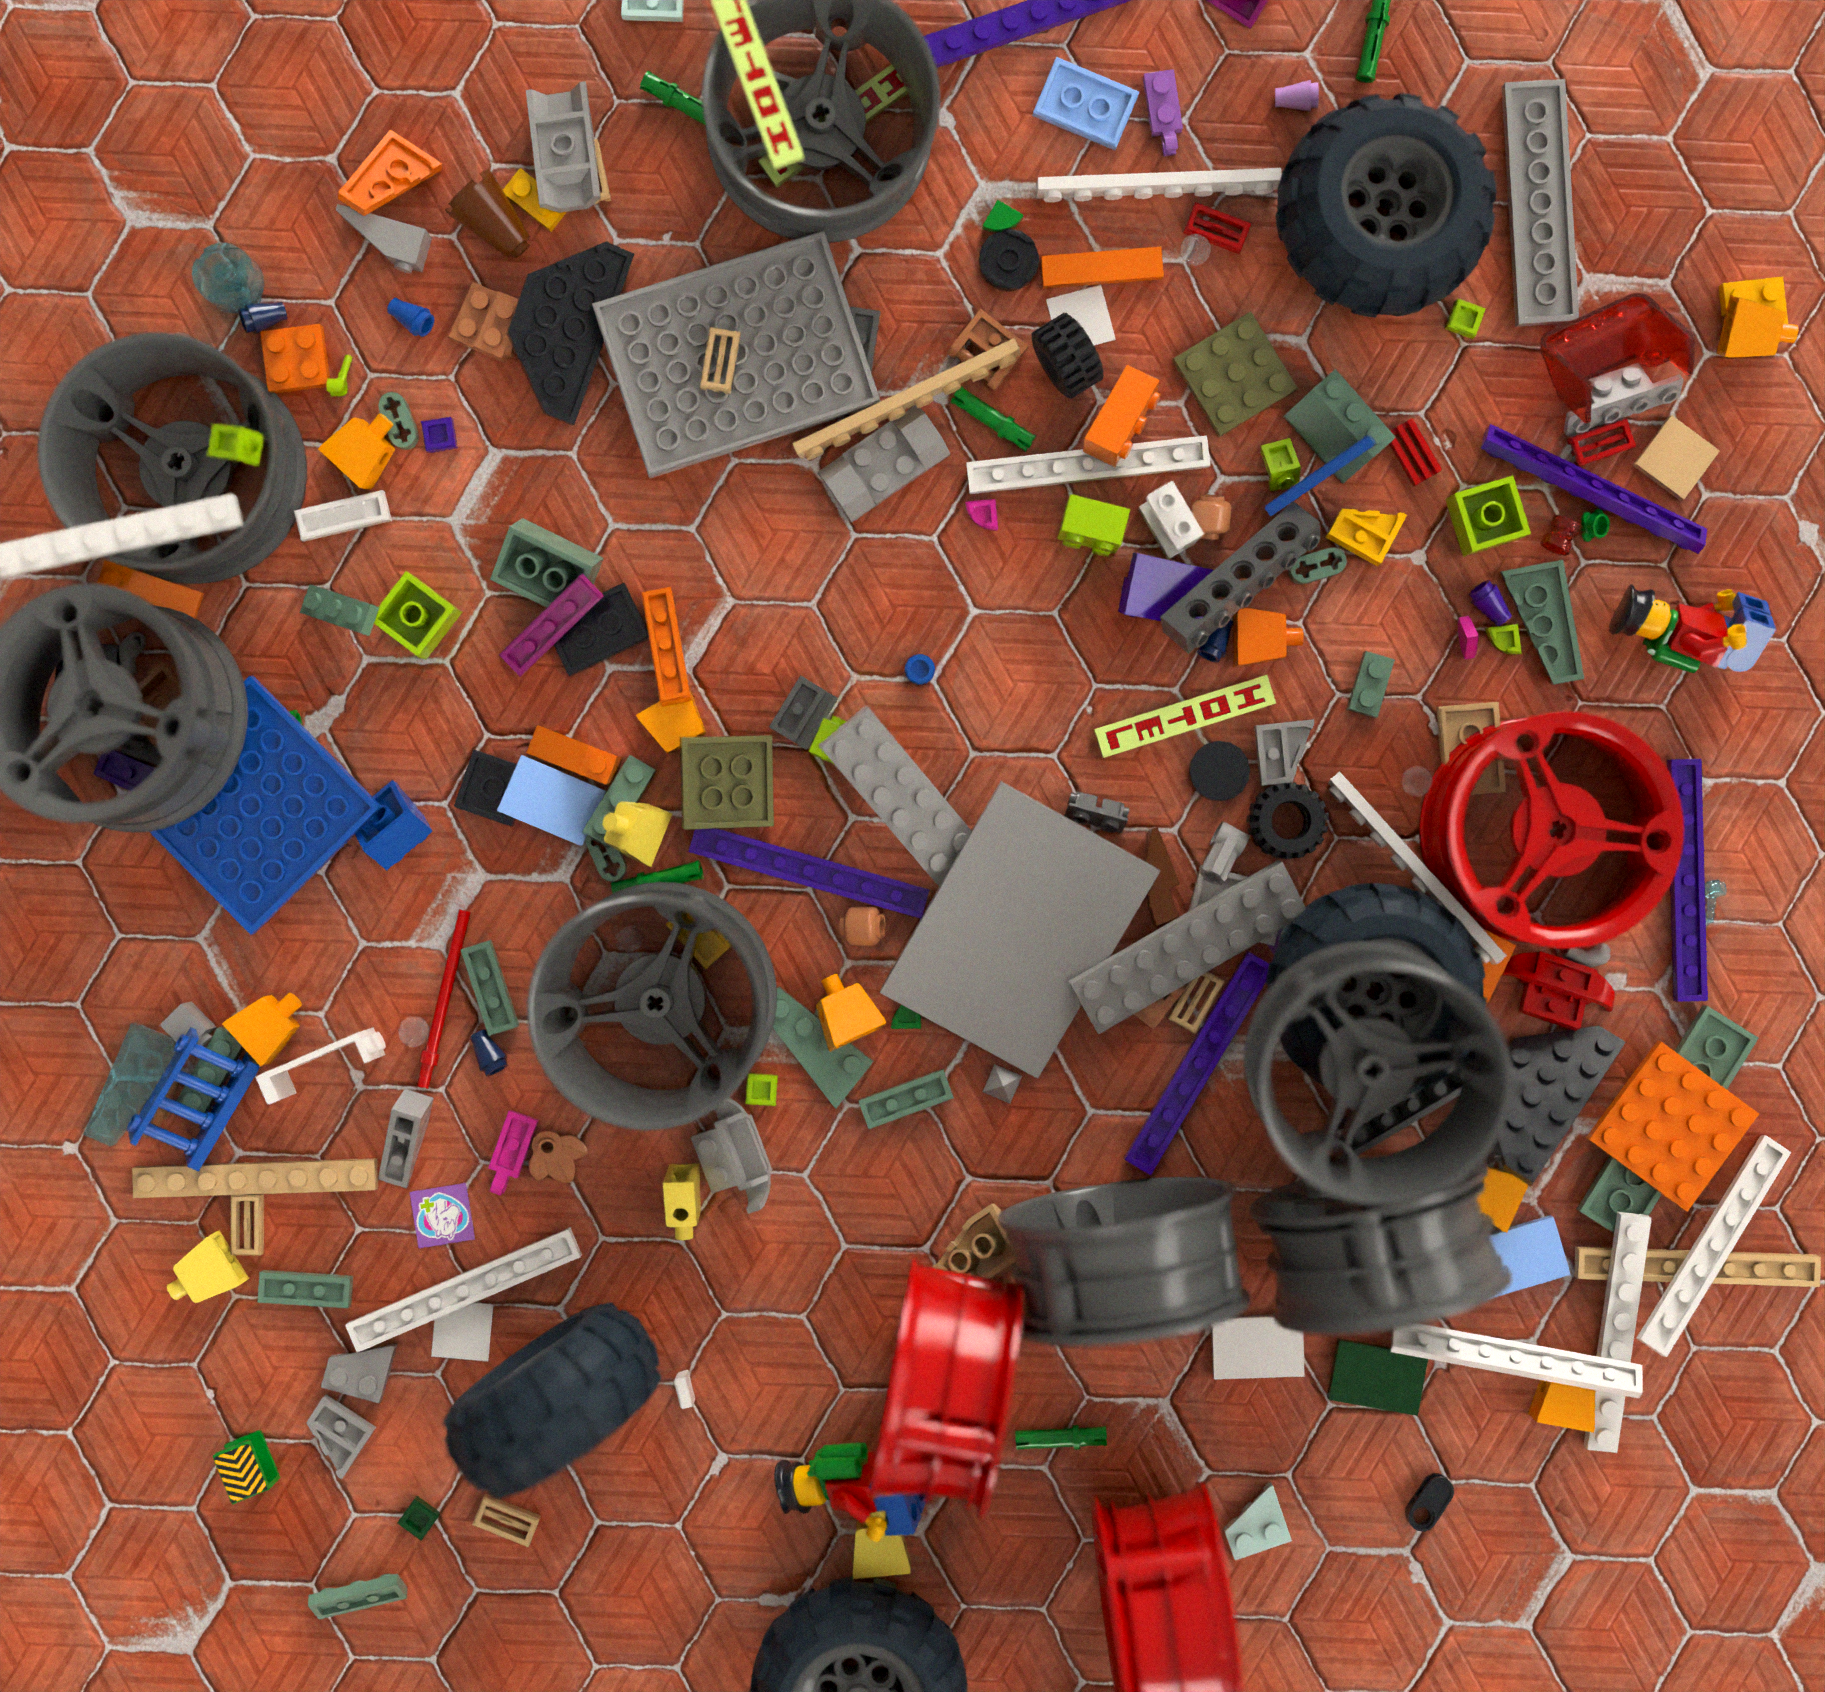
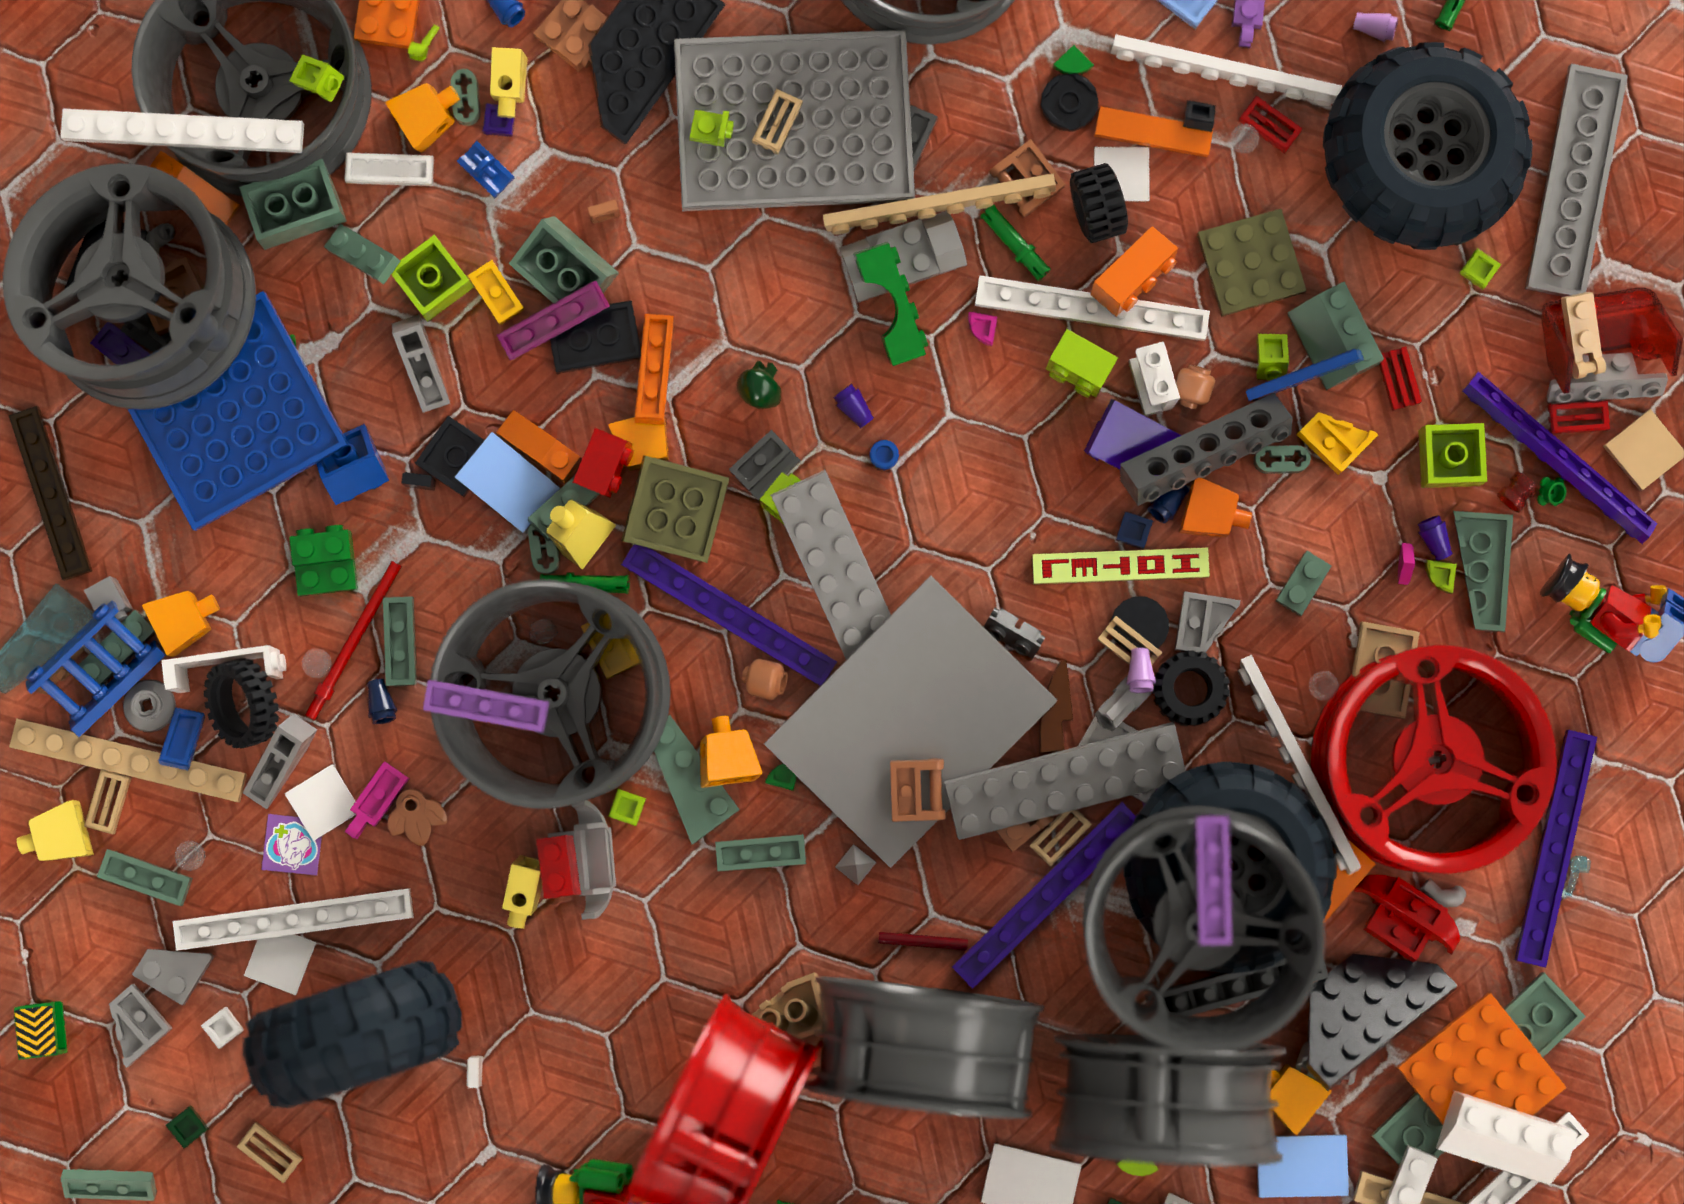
camera: 15 degrees right, 5 degrees down
none -> dark brown tile [9,406,92,581]
none -> light grey piece [123,679,176,732]
none -> blue tile [159,707,205,771]
none -> clear plate [175,841,205,871]
none -> white tile [201,1007,244,1049]
none -> black tyre [204,658,279,749]
none -> sand green slope [239,159,347,250]
none -> white sticker [284,764,356,841]
none -> green plate [289,525,358,597]
none -> light grey slope [392,315,450,413]
none -> black tile [401,472,436,491]
none -> medium lavender plate [423,680,549,732]
none -> blue hips [457,141,515,198]
none -> yellow plate [468,260,525,325]
none -> light yellow torso [490,47,528,118]
none -> red brick [536,835,581,899]
none -> red brick [573,428,634,498]
none -> nougat tile [588,199,620,224]
none -> lime bracket [689,109,734,147]
none -> dark green piece [737,361,781,409]
none -> dark purple cone [833,384,874,428]
none -> green arch [853,242,928,366]
none -> dark red bar [878,932,968,951]
none -> nougat plate [890,759,946,822]
none -> tan tile [1097,616,1162,665]
none -> dark blue plate [1115,511,1153,549]
none -> lavender cone [1126,648,1156,693]
none -> black tile [1183,100,1216,132]
none -> medium lavender plate [1196,815,1232,945]
none -> white slope [1436,1091,1578,1185]
none -> tan plate [1561,292,1606,379]

